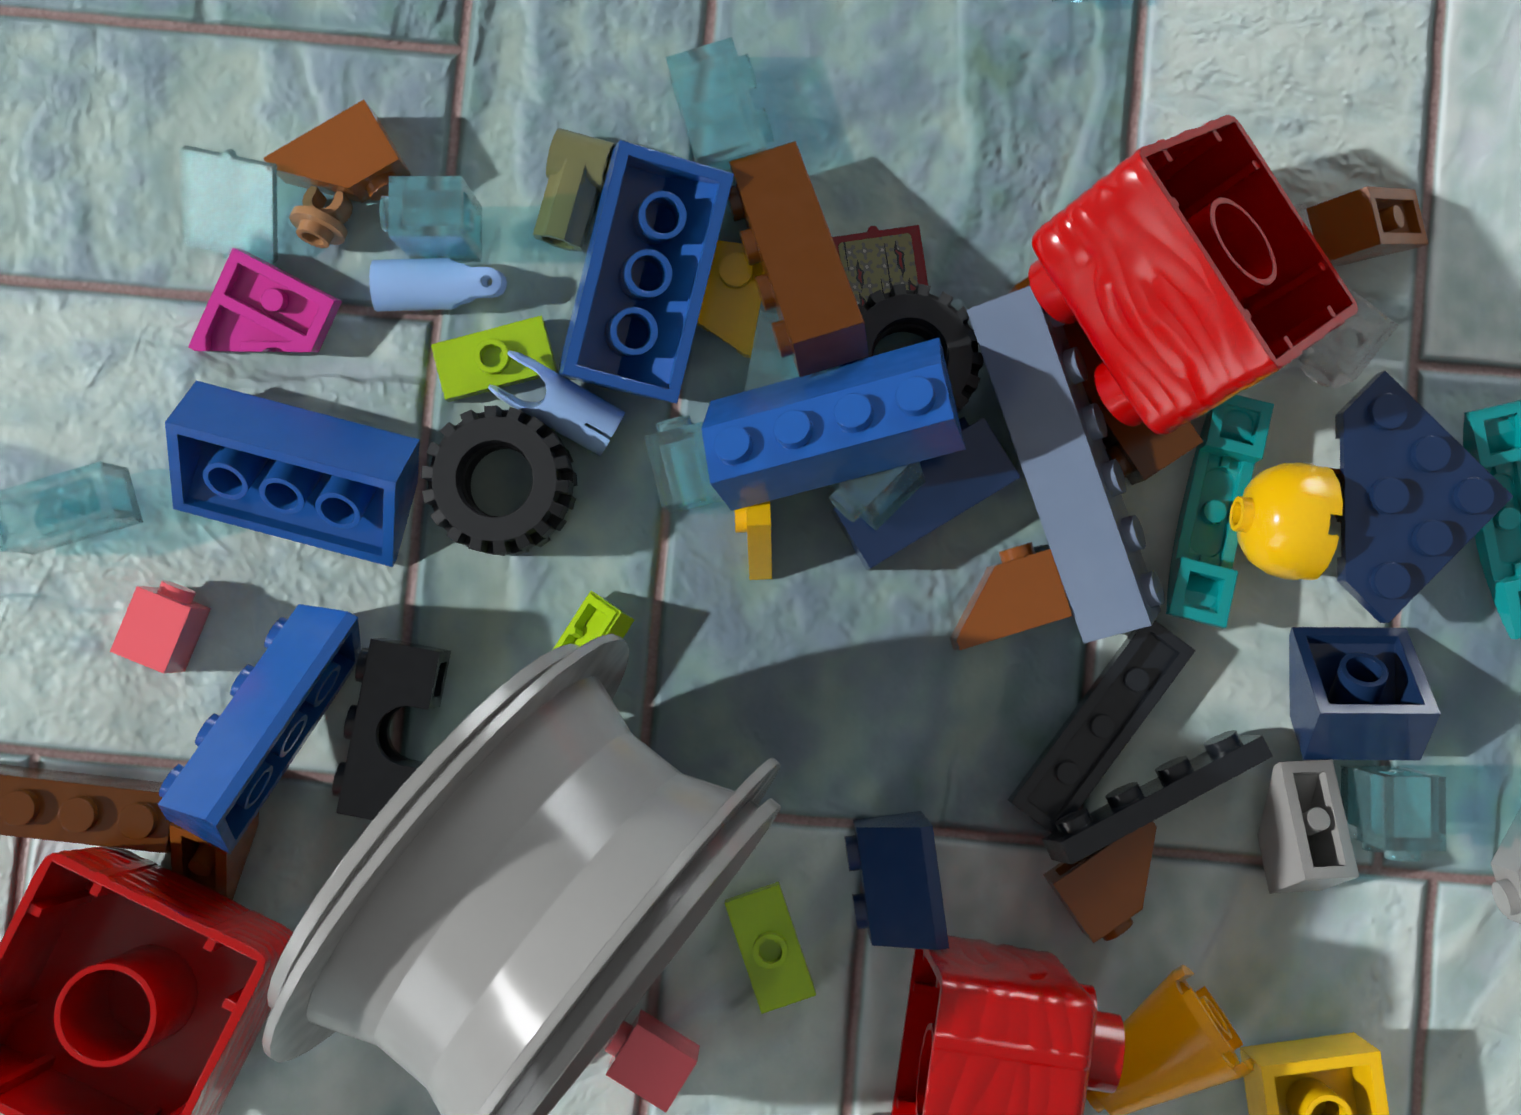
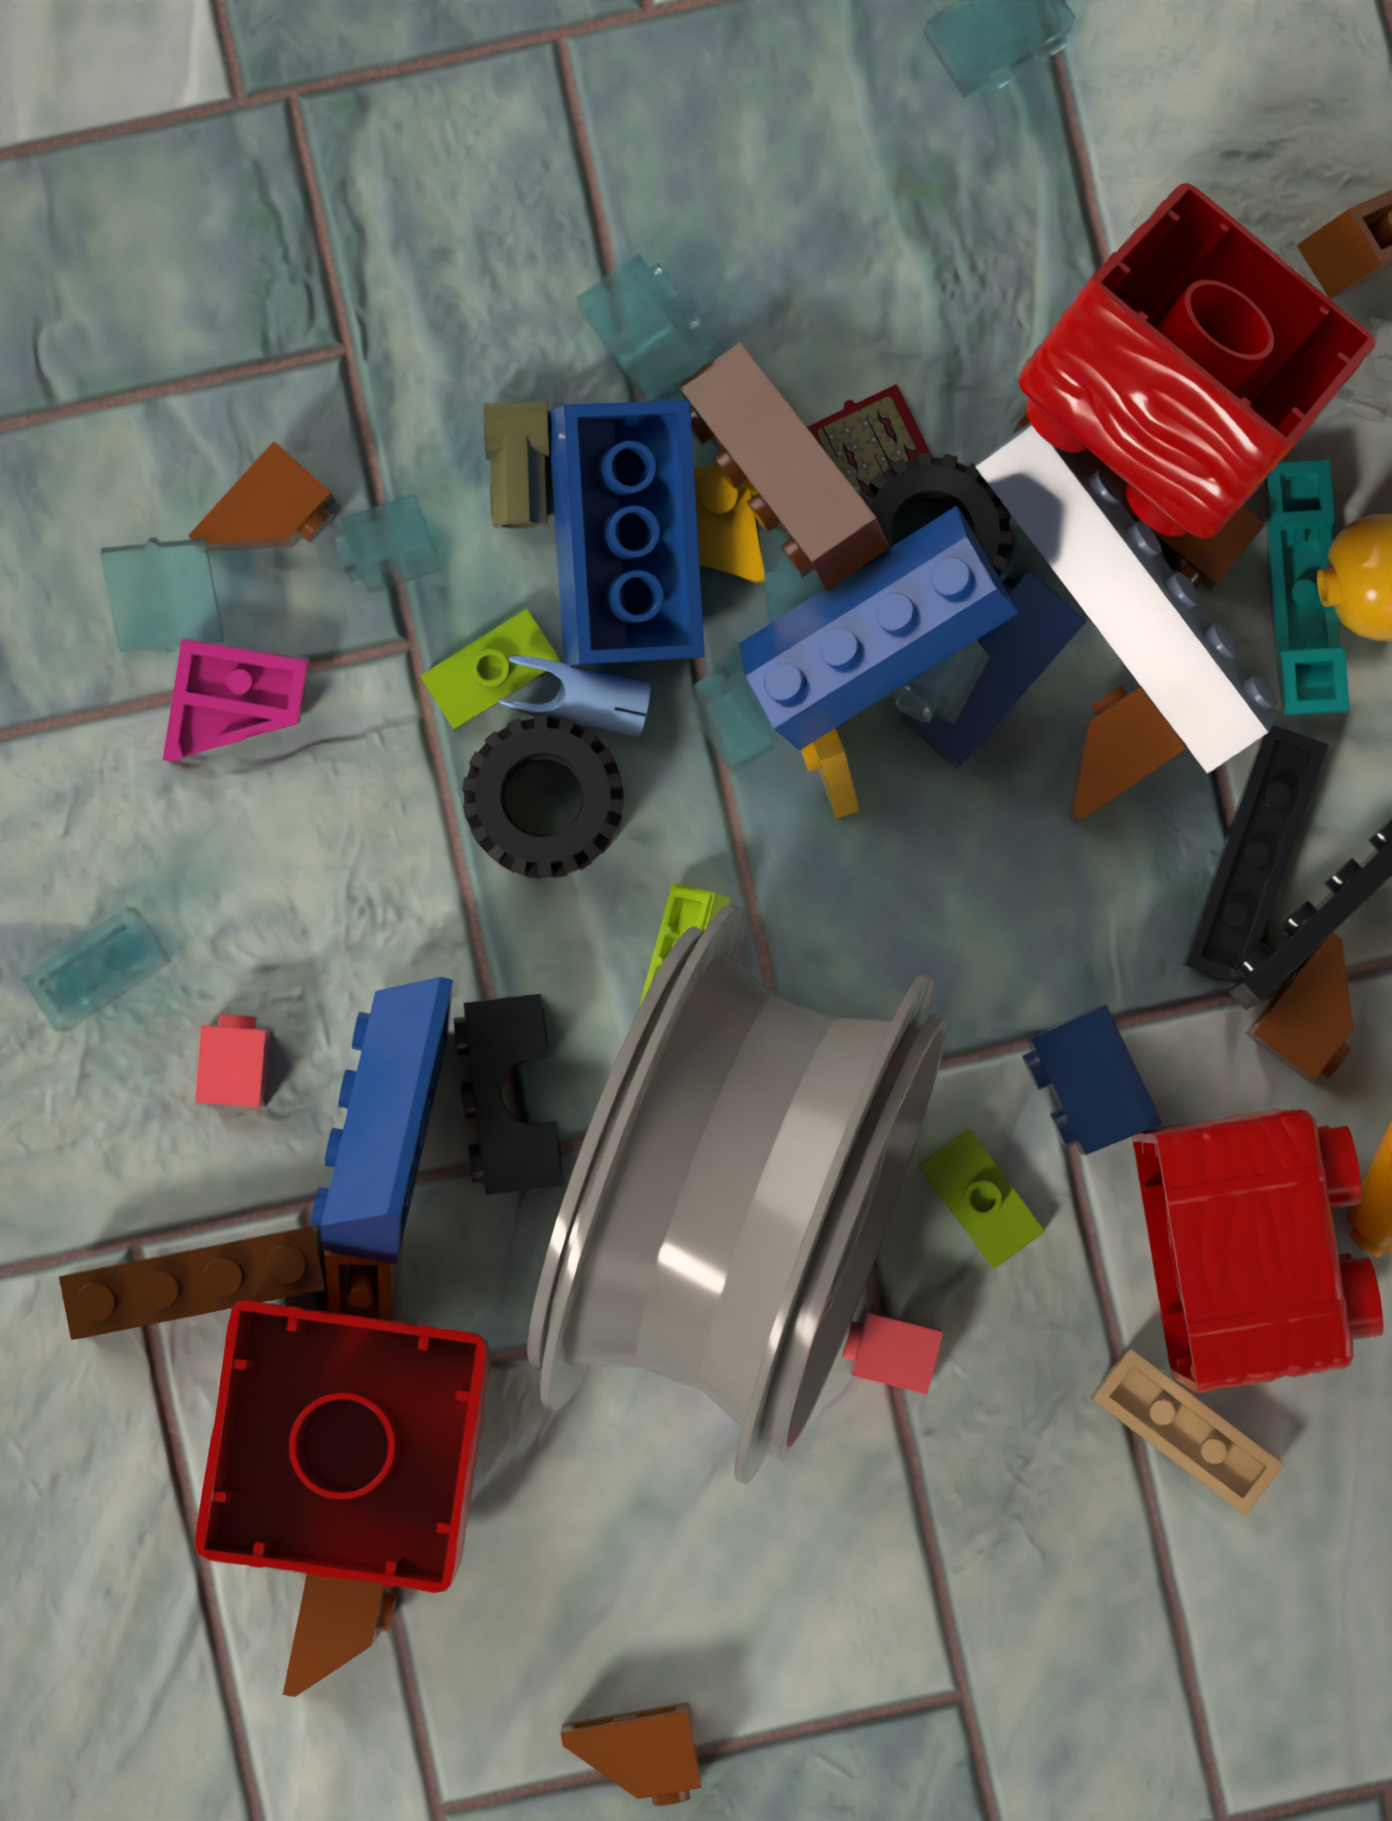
camera: 20 degrees left, 0 degrees up
blue slope [165,380,420,567] -> none
medium nougat plate [289,186,353,248] -> none
light blue piece [369,257,507,312] -> none

